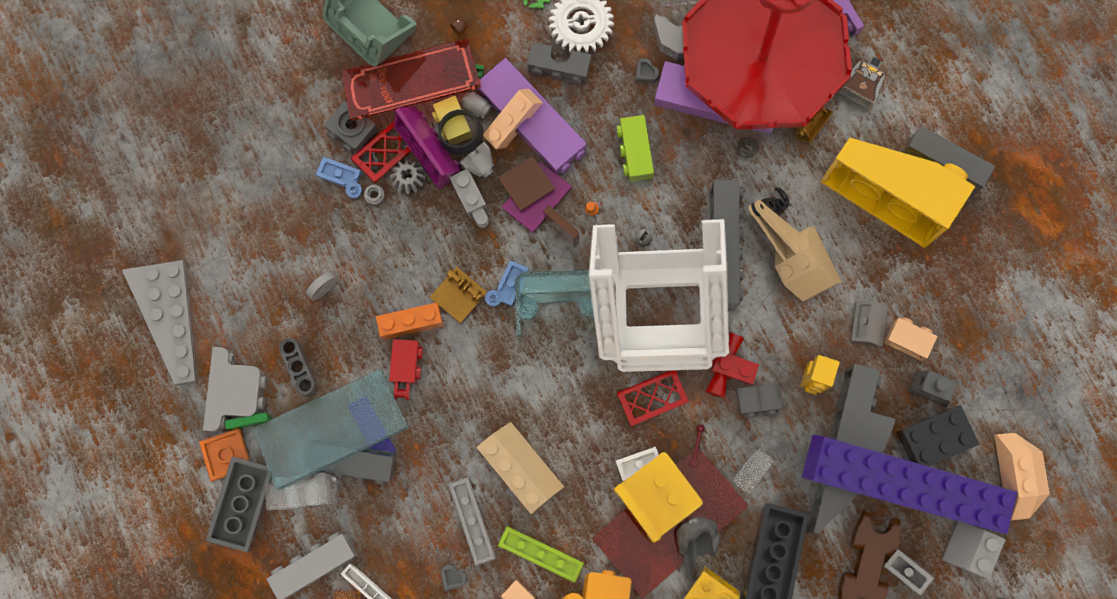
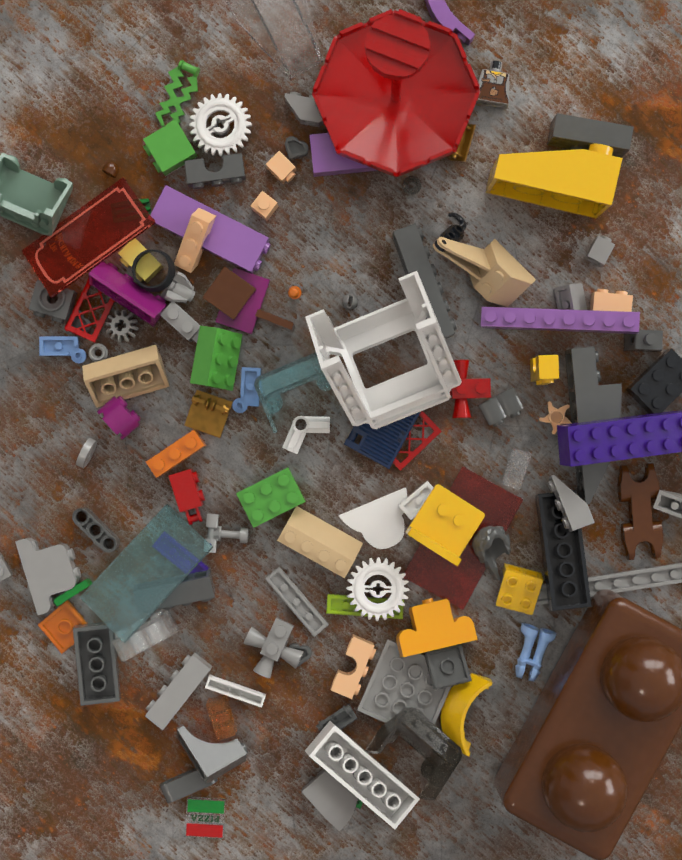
camera: 25 degrees left, 10 degrees up
light grey brick [461,91,492,119] -> none
lime brick [616,115,654,182] -> none
dark red hinge [690,425,705,468] -> none
none -> tan slope [82,345,170,408]
none -> magenta brick [97,396,140,440]
none -> bright green piece [143,120,198,176]
none -> bright green brick [190,326,243,391]
none -> light grey bar [204,514,249,553]
none -> bright green brick [236,467,306,528]
none -> light grey brick [244,618,304,678]
none -> light nougat brick [251,191,279,221]
none -> light nougat brick [266,151,296,184]
none -> white piece [282,416,330,454]
none -> white sticker [339,488,407,549]
none -> dark blue window [344,384,420,469]
none -> white gear [346,557,409,621]
none -> medium lavender brick [481,307,640,334]
none -> light nougat animal [539,401,572,434]
none -> light grey slope [547,475,595,532]
none -> light grey brick [584,235,615,267]

